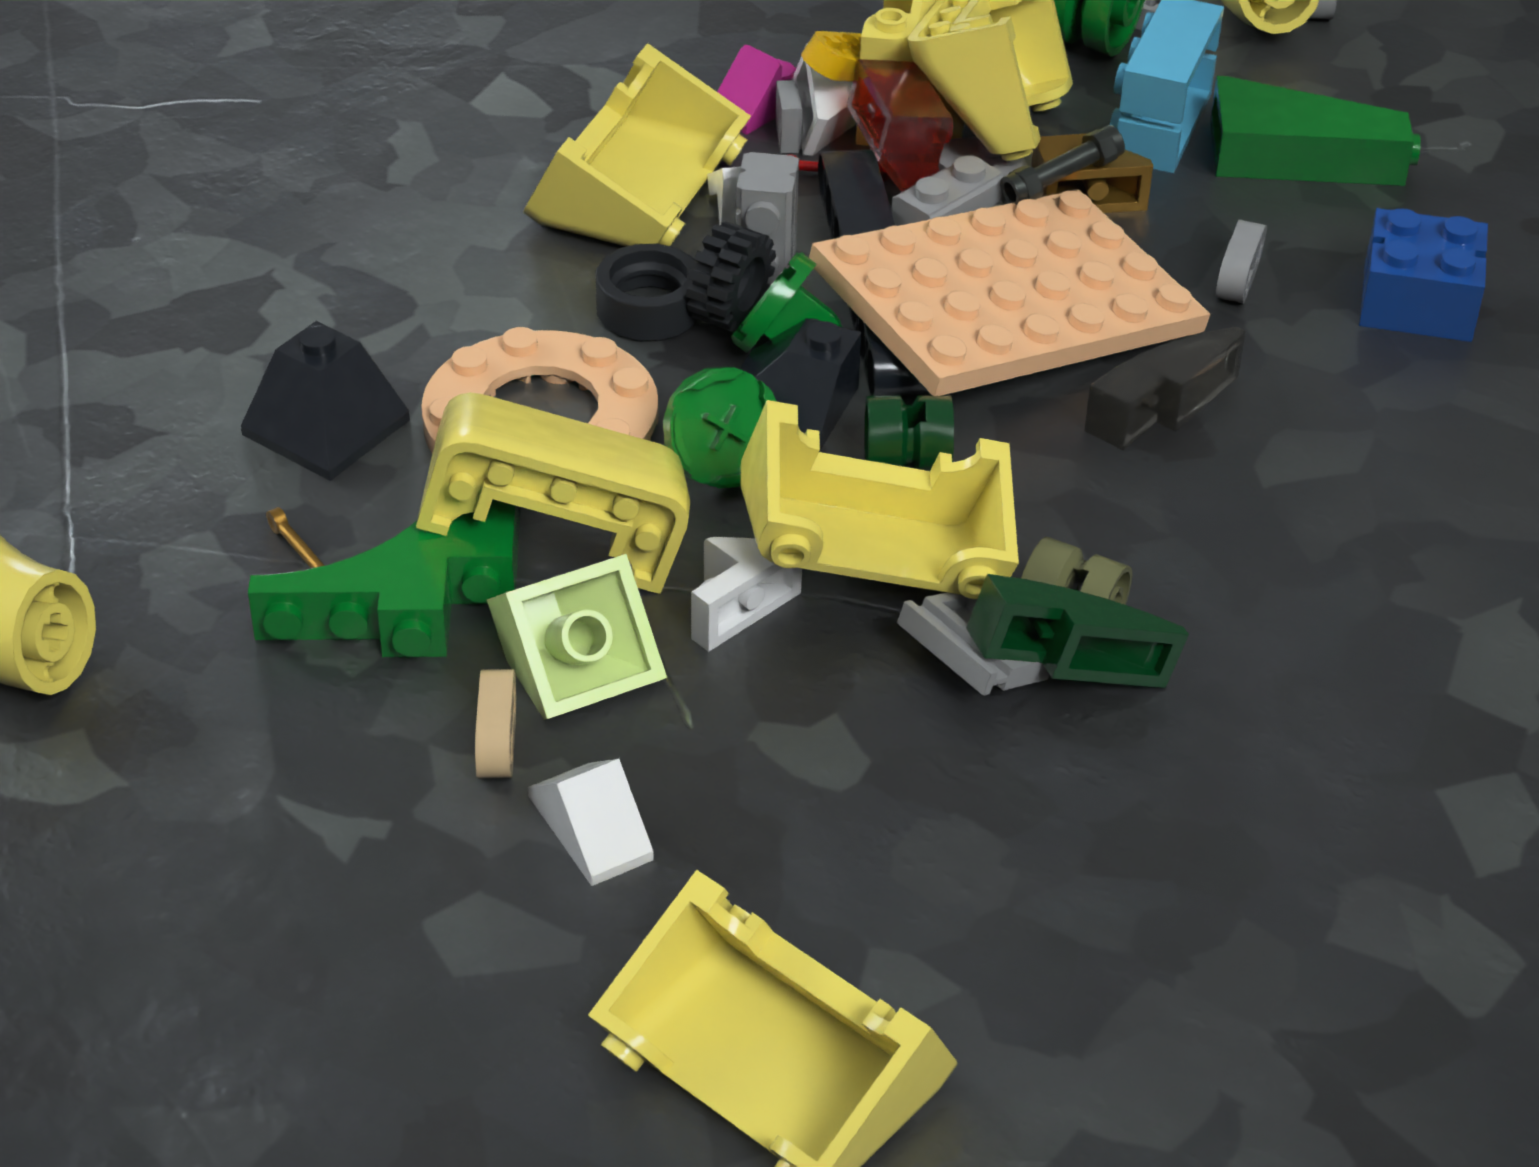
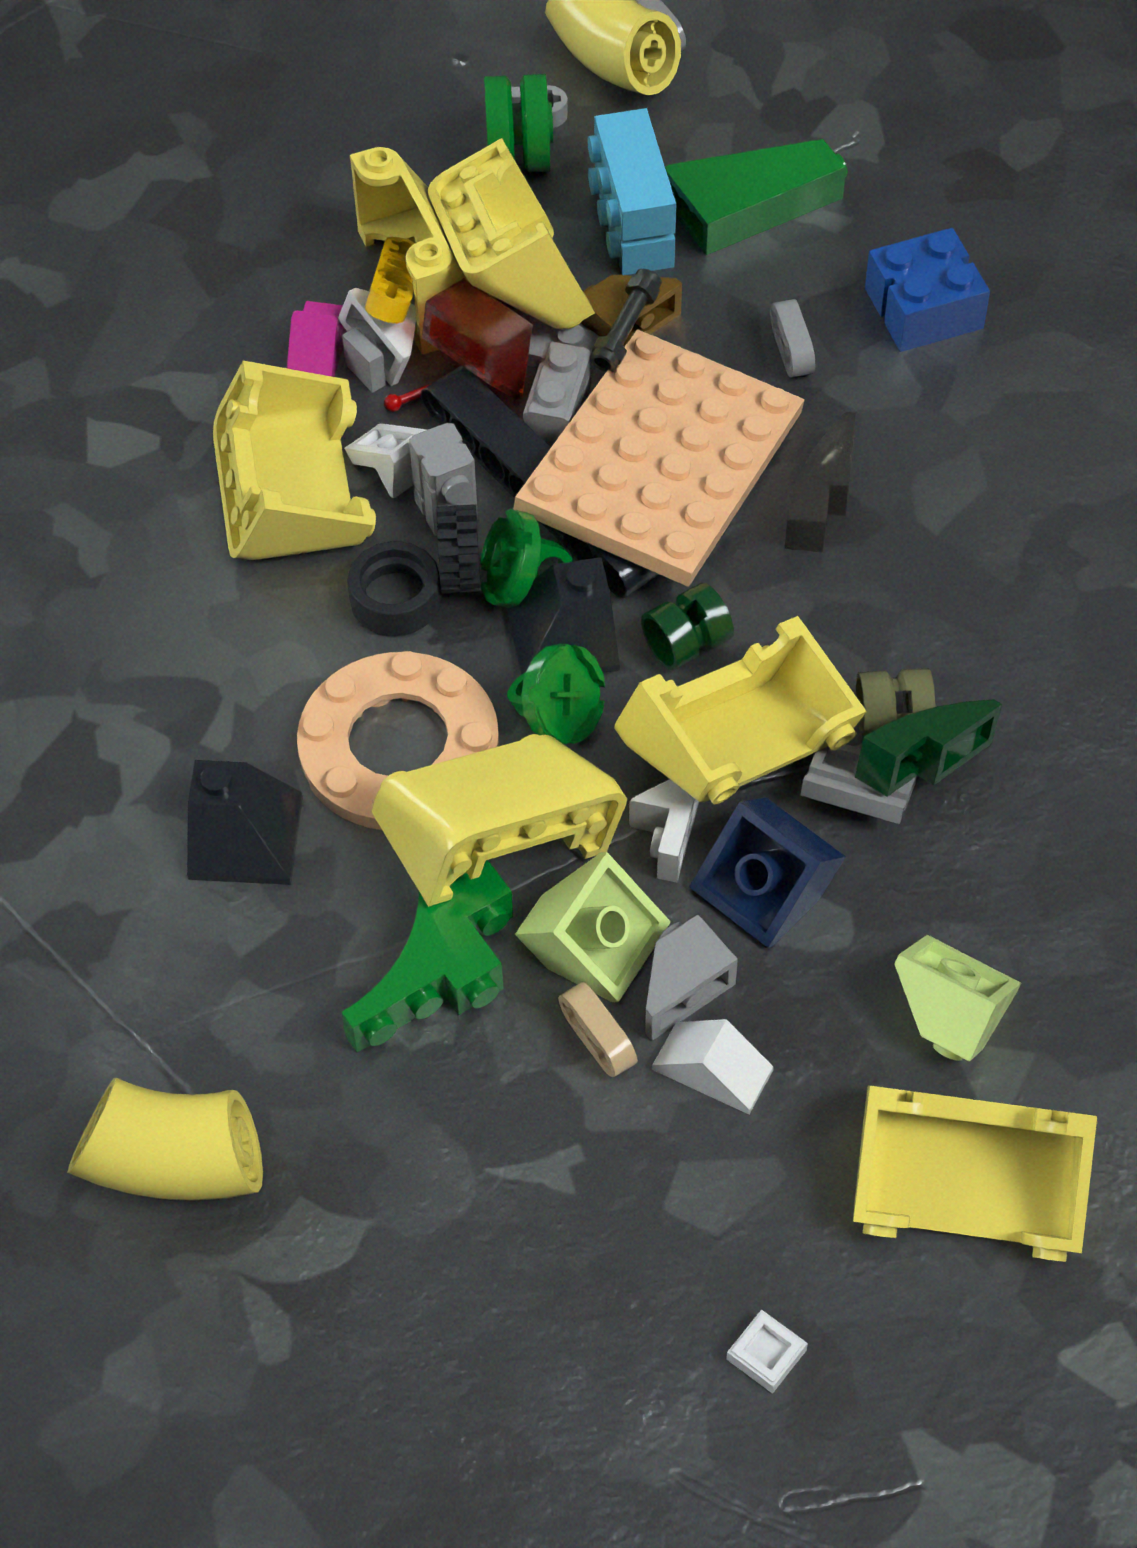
camera: 30 degrees left, 15 degrees up
pearl gold hinge [266,507,325,568] -> none
none -> light grey slope [645,914,738,1041]
none -> dark blue slope [689,797,846,948]
none -> white tile [726,1309,808,1394]
none -> yellowish green slope [895,935,1021,1062]

